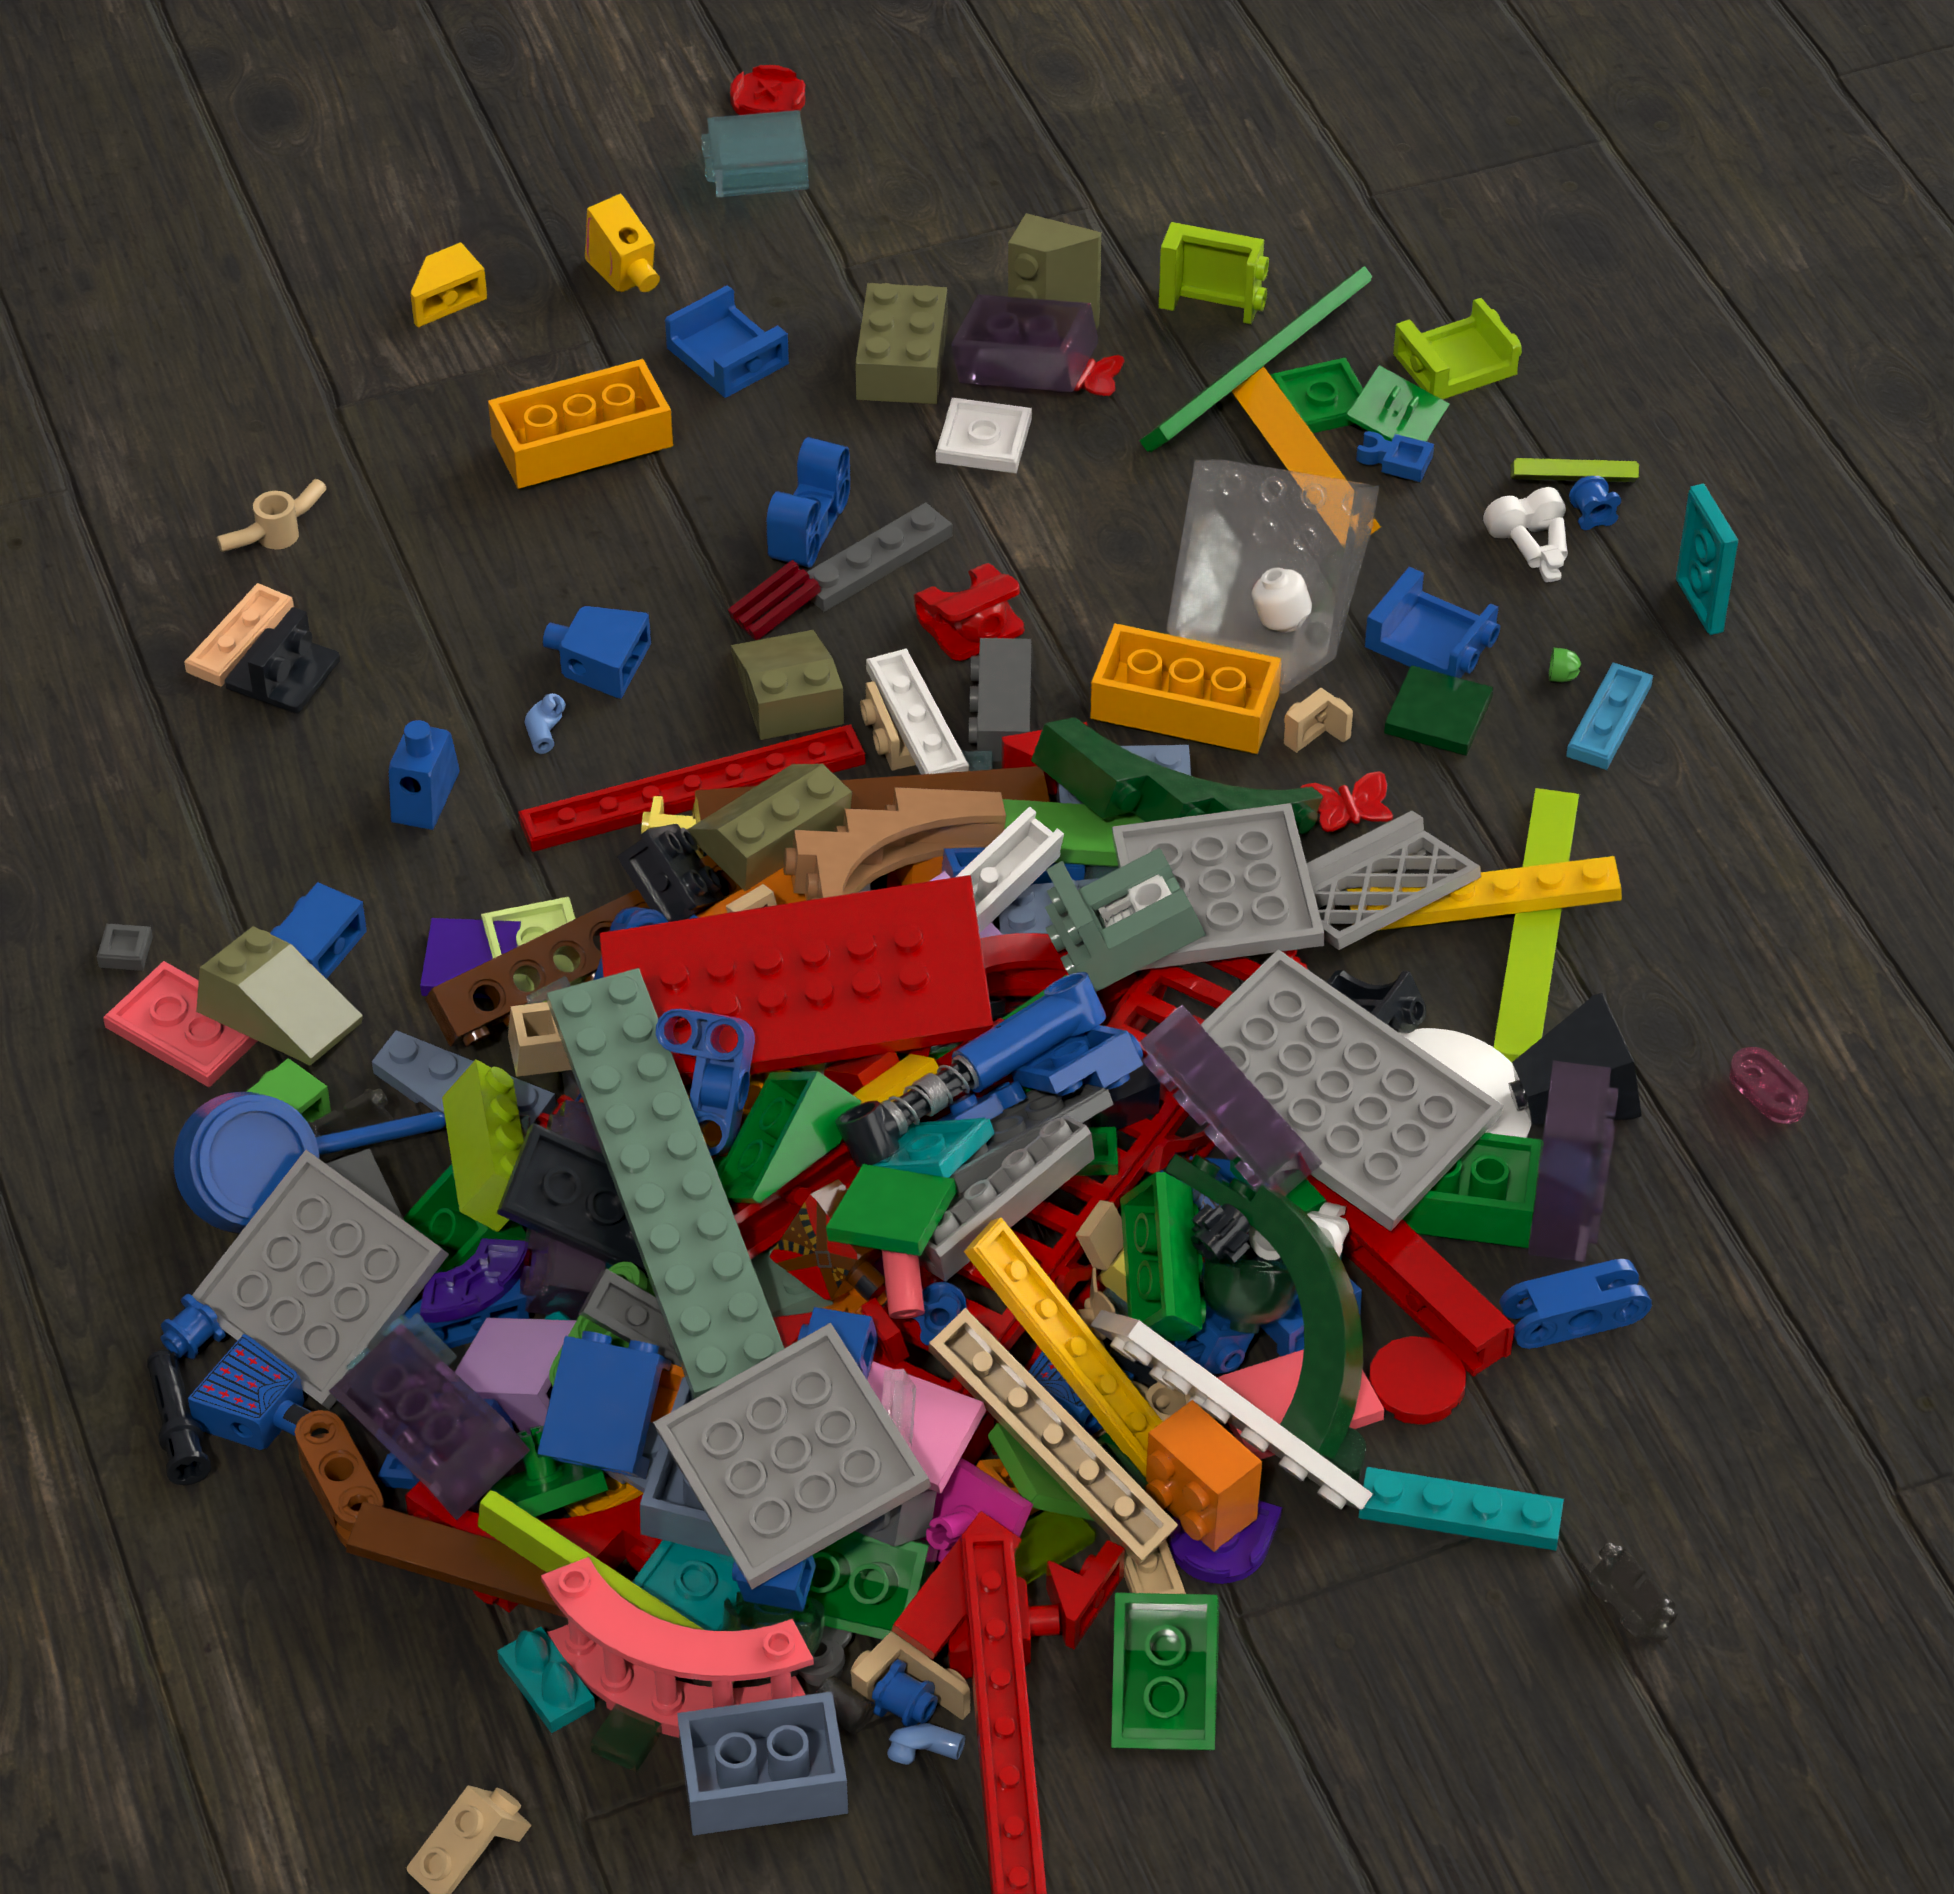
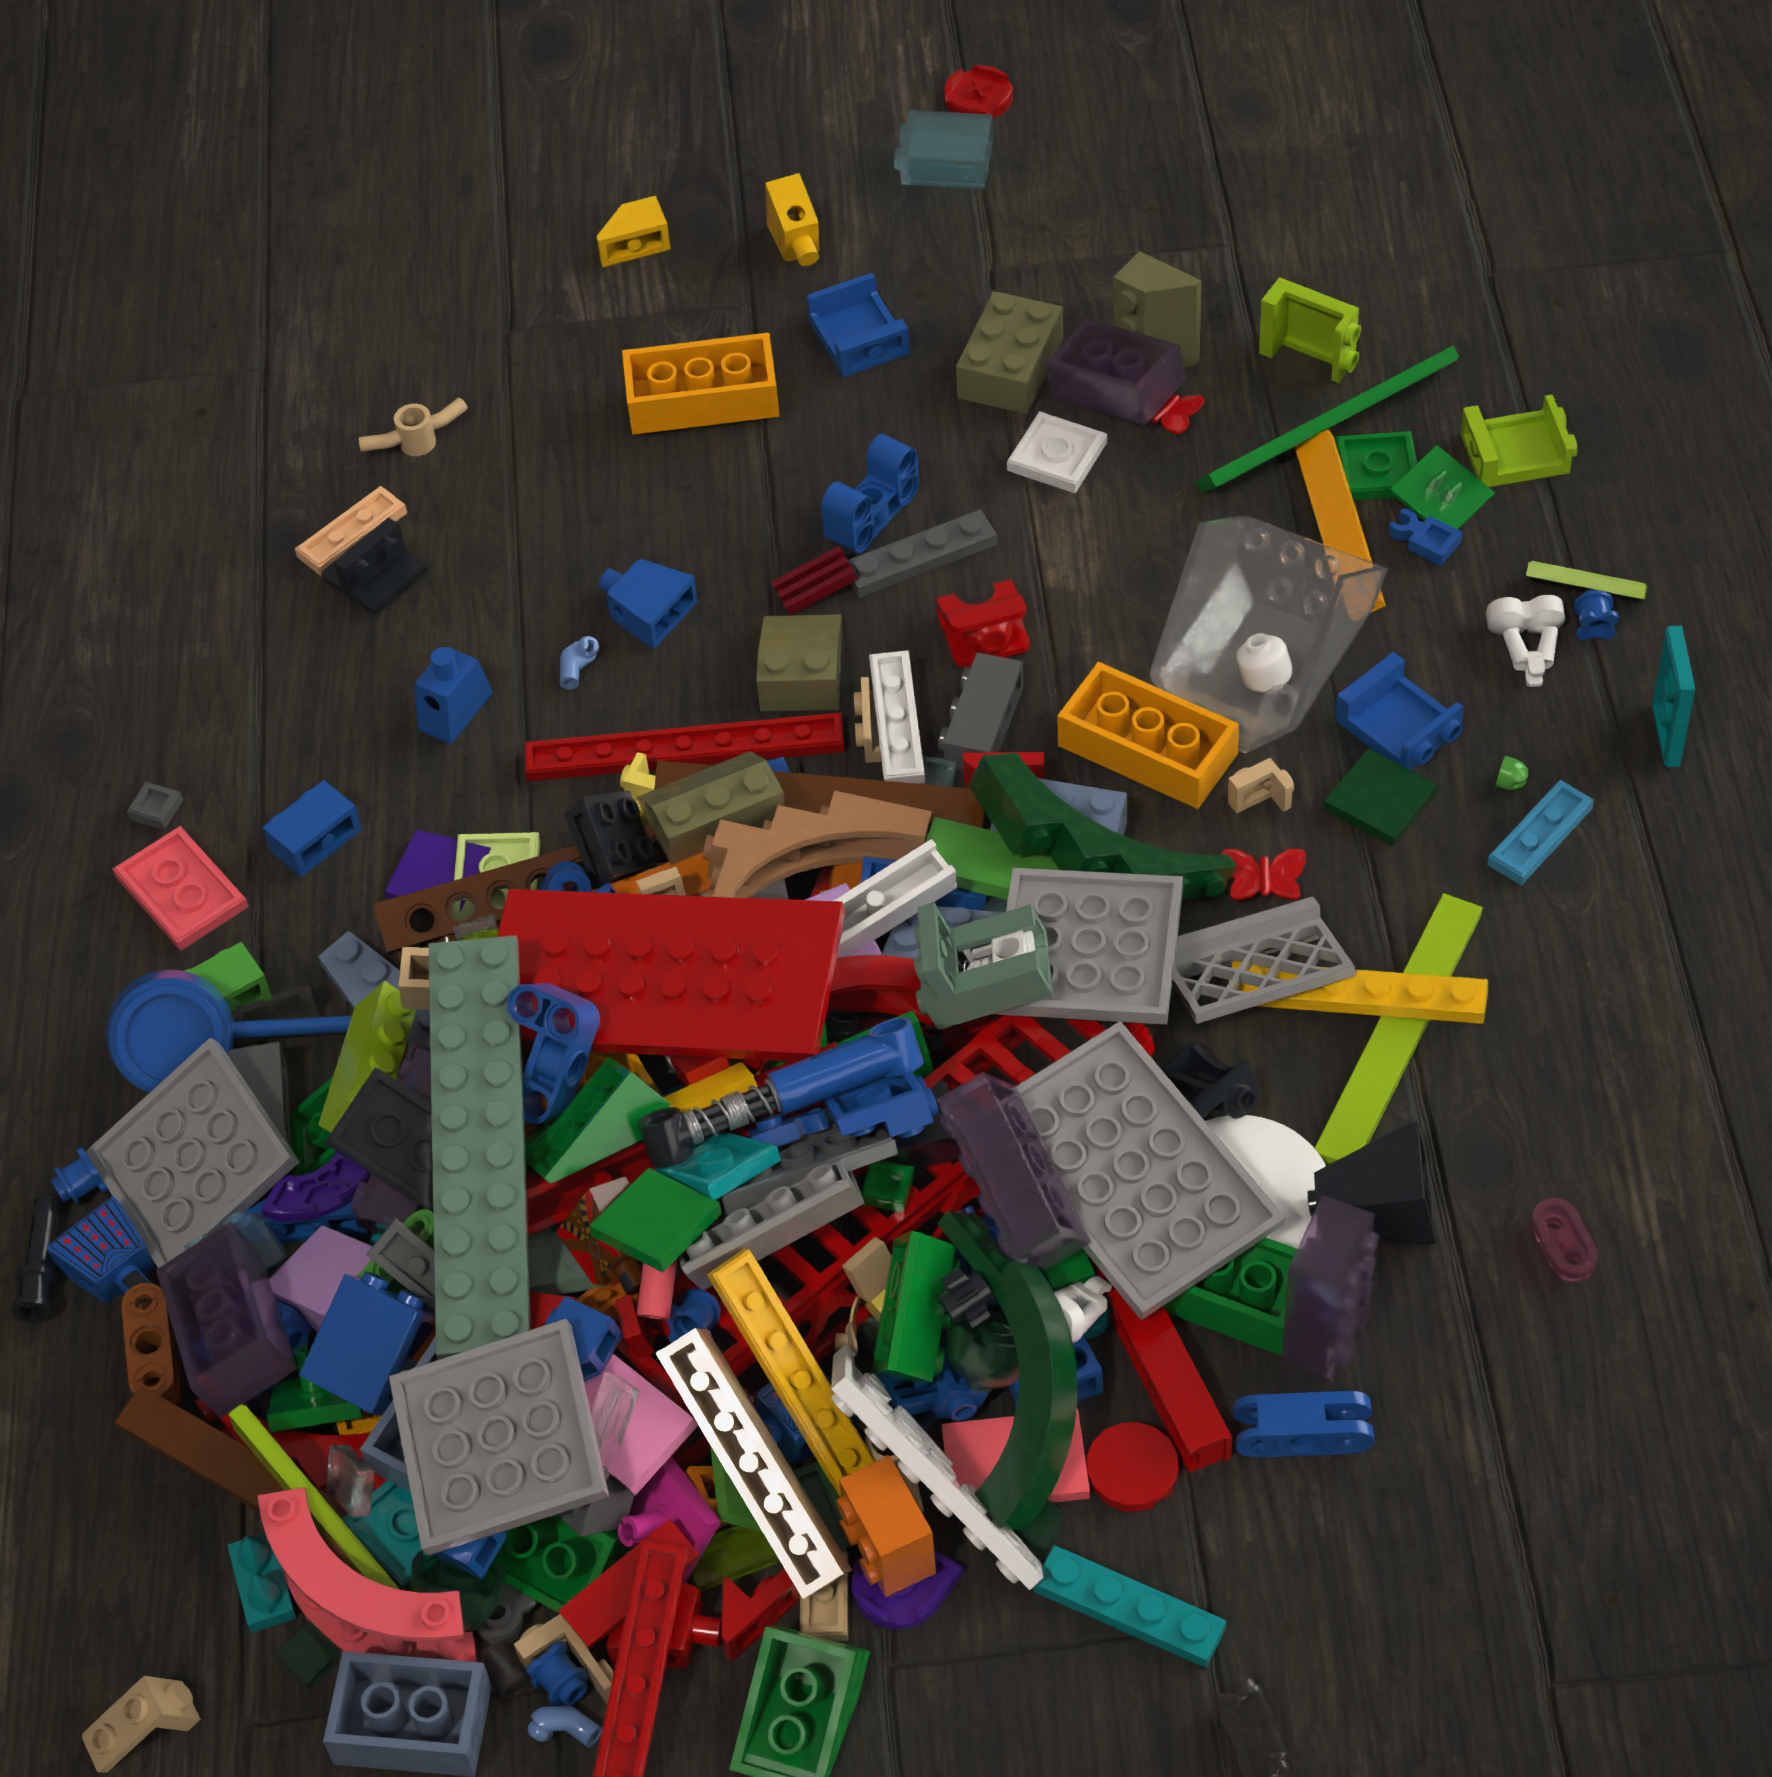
camera: 20 degrees right, 5 degrees up
slope [196,926,363,1065] -> none
none -> clear tile [326,1445,374,1517]

